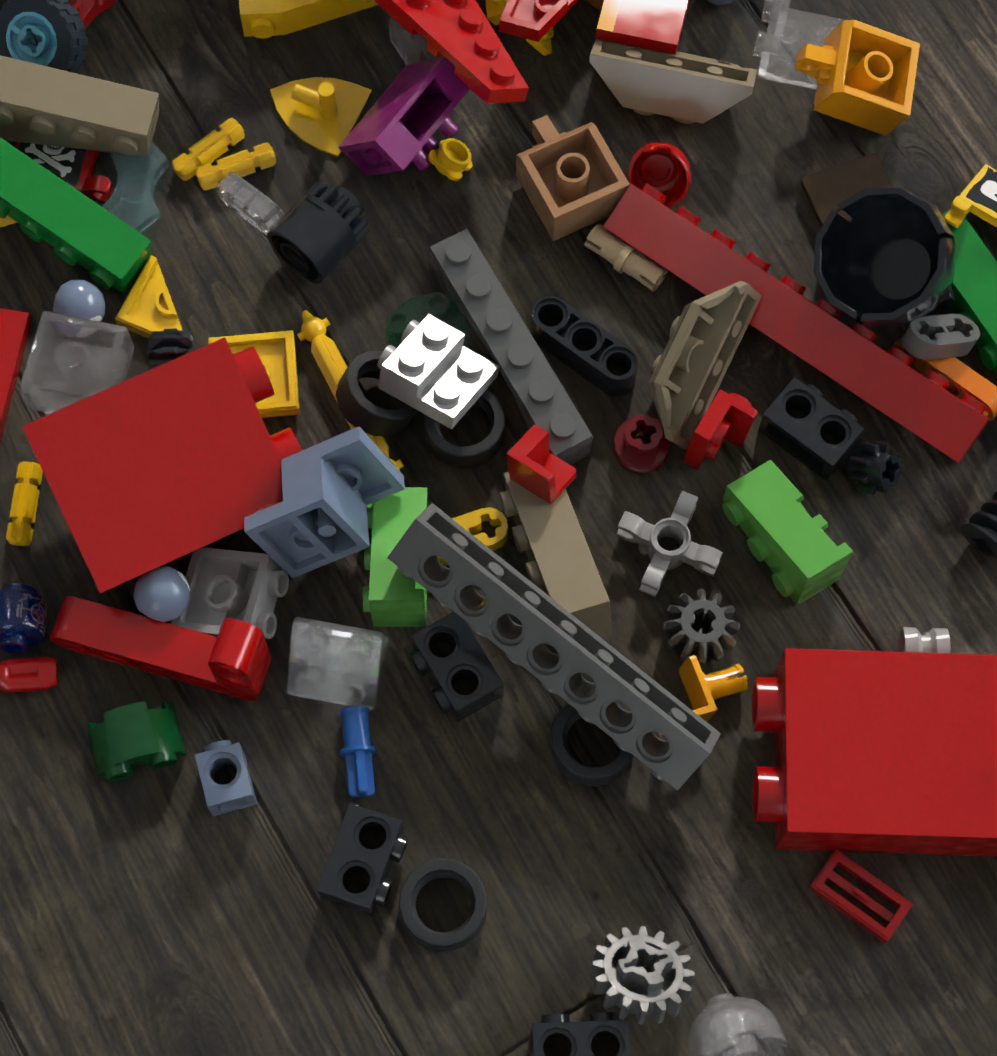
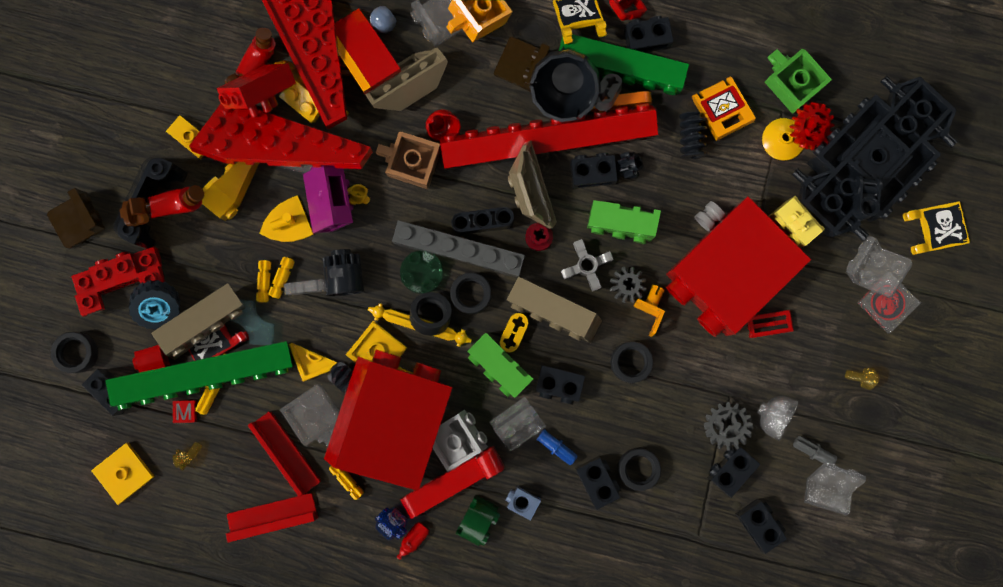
camera: 45 degrees left, 15 degrees up
sand blue piece [53,280,105,332] -> none
sand blue piece [133,566,191,622] -> none
sand blue bracket [244,426,405,578] -> none
plate [378,314,499,429] -> none
dark grey brick [387,503,721,791] -> none
red panel [507,424,577,504] -> none
tan pin [584,224,668,292] -> none
red bracket [683,389,758,470] -> none

